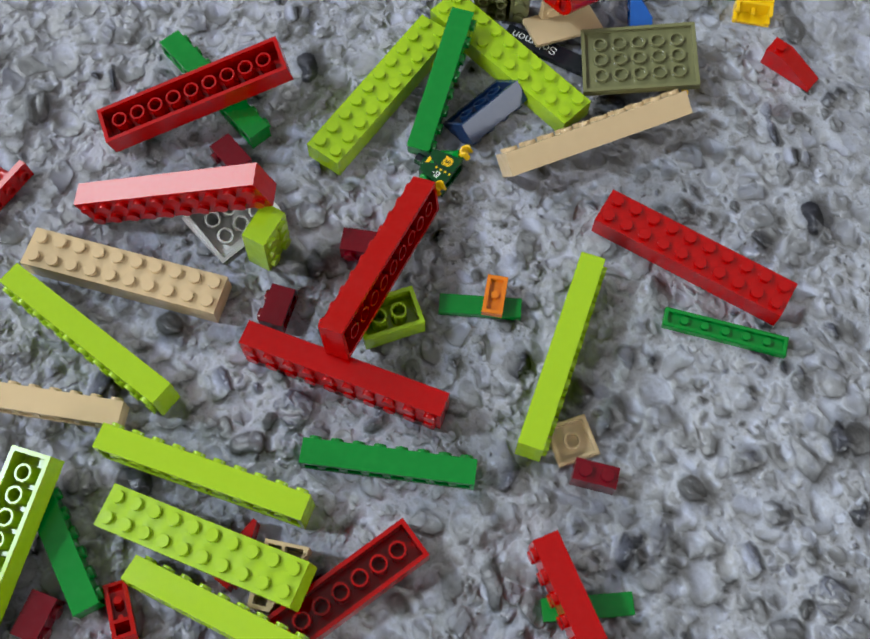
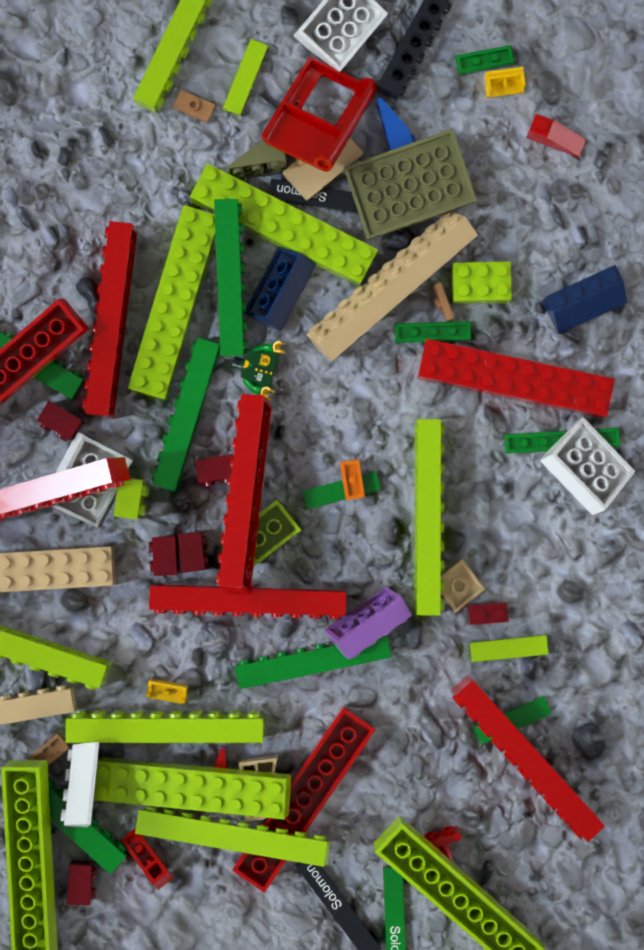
camera: 20 degrees left, 20 degrees up
none -> medium nougat plate [28,732,71,766]
none -> white slope [60,742,99,827]
none -> red brick [82,221,138,419]
none -> yellow hinge [146,678,189,705]
none -> green brick [151,338,220,492]
none -> dark red brick [178,532,209,573]
none -> medium lavender slope [324,587,412,660]
none -> green tile [394,321,471,343]
none -> medium nougat plate [433,282,454,322]
none -> lime brick [451,261,512,305]
none -> lime tile [469,635,548,662]
none -> white slope [540,417,635,515]
none -> dark blue slope [542,265,627,335]

